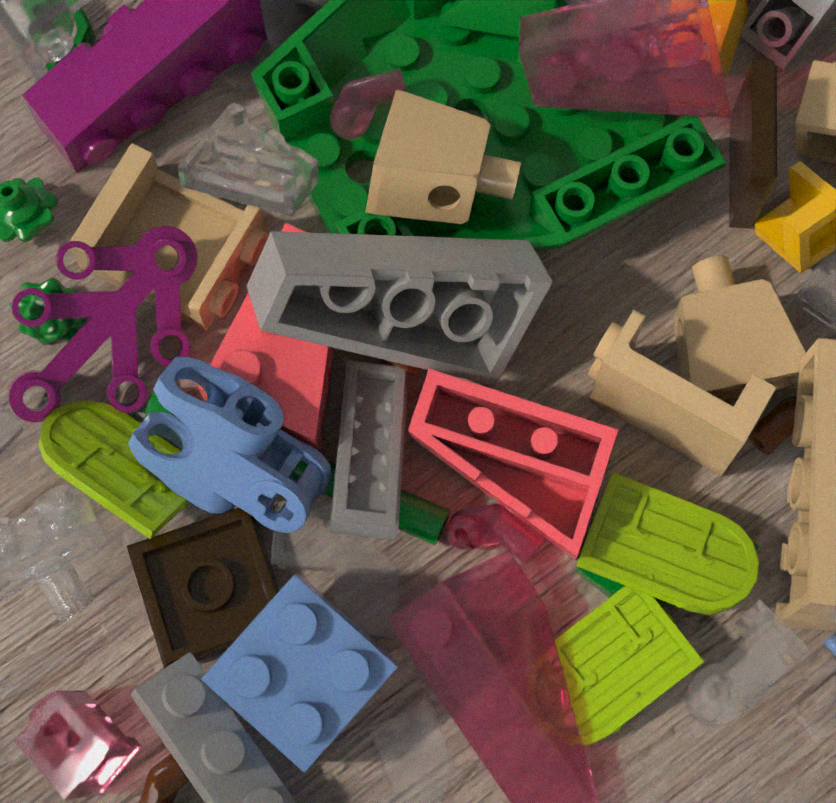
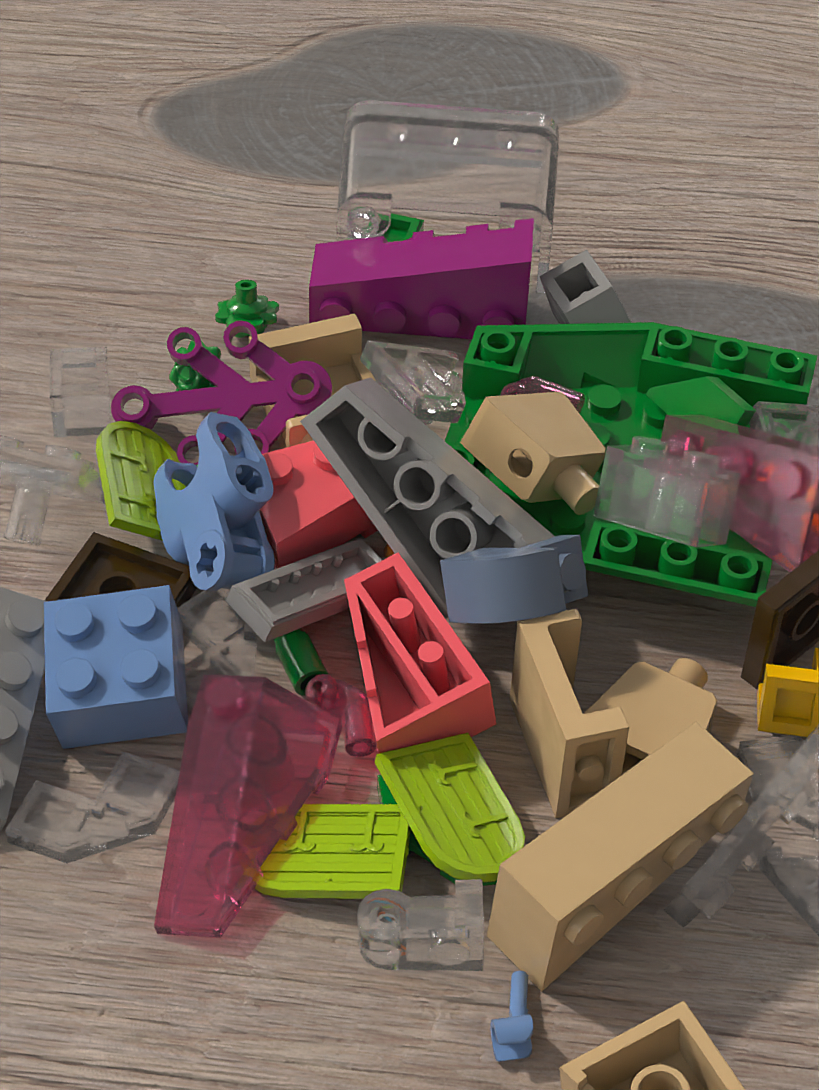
camera: 40 degrees right, 25 degrees down
none -> sand blue brick [440,535,588,623]
none -> clear brick [593,436,741,547]

